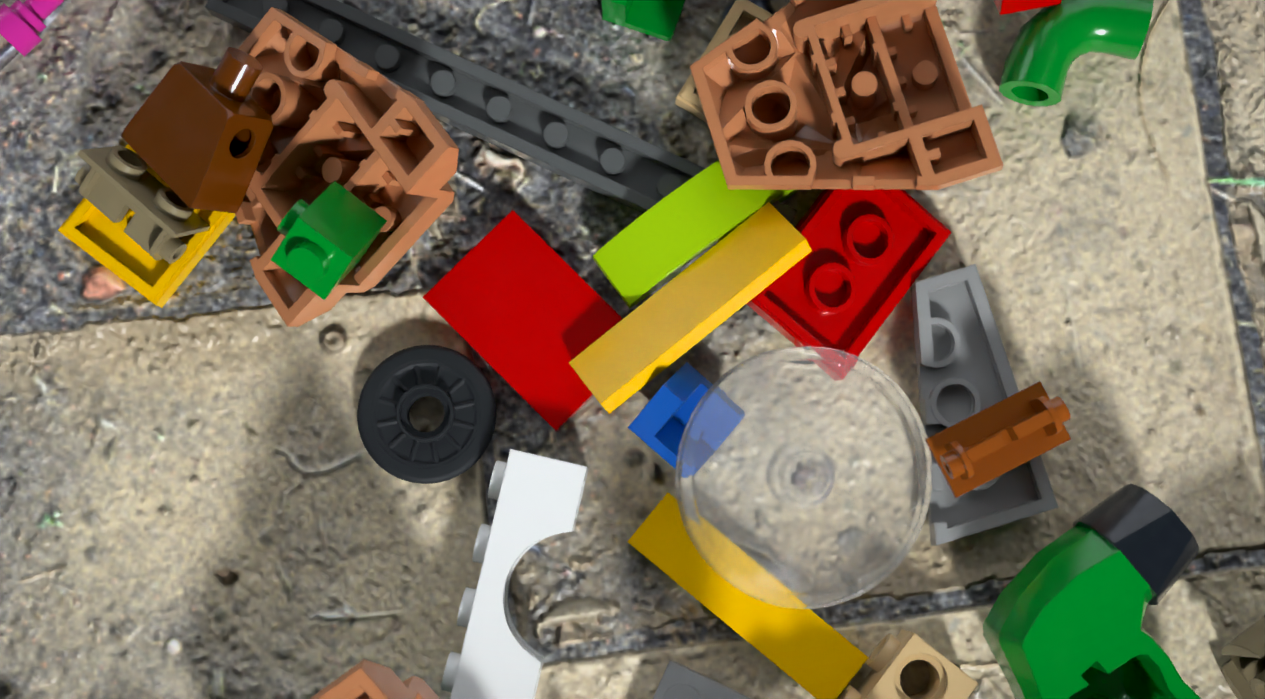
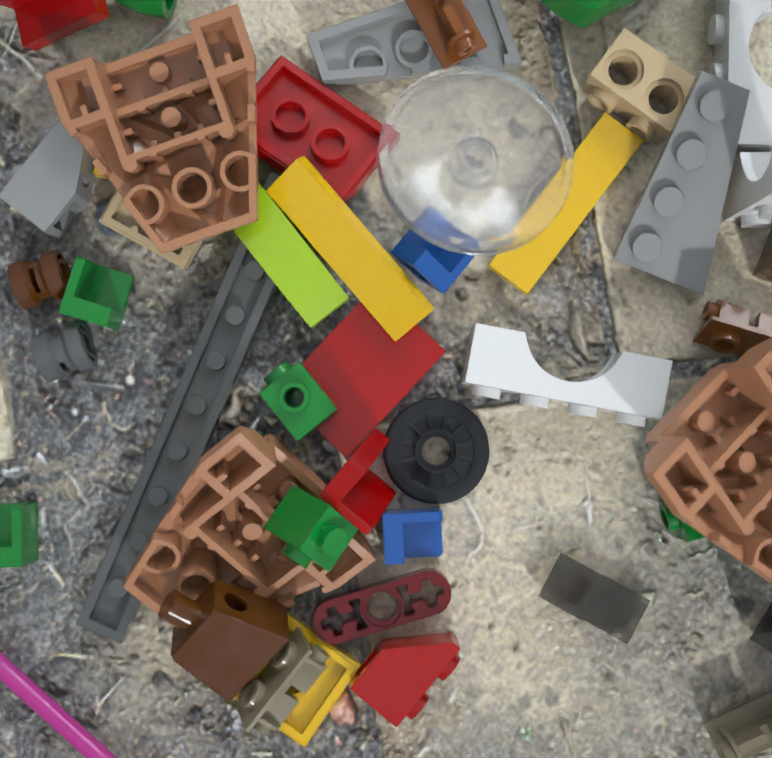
camera: 90 degrees left, 5 degrees up
none -> green brick [259,361,339,441]
none -> dark red beam [313,568,451,644]
none -> red panel [319,428,396,535]
none -> red slope [350,632,461,728]
none -> blue panel [382,507,443,565]
none -> clear smoke slope [538,552,650,644]

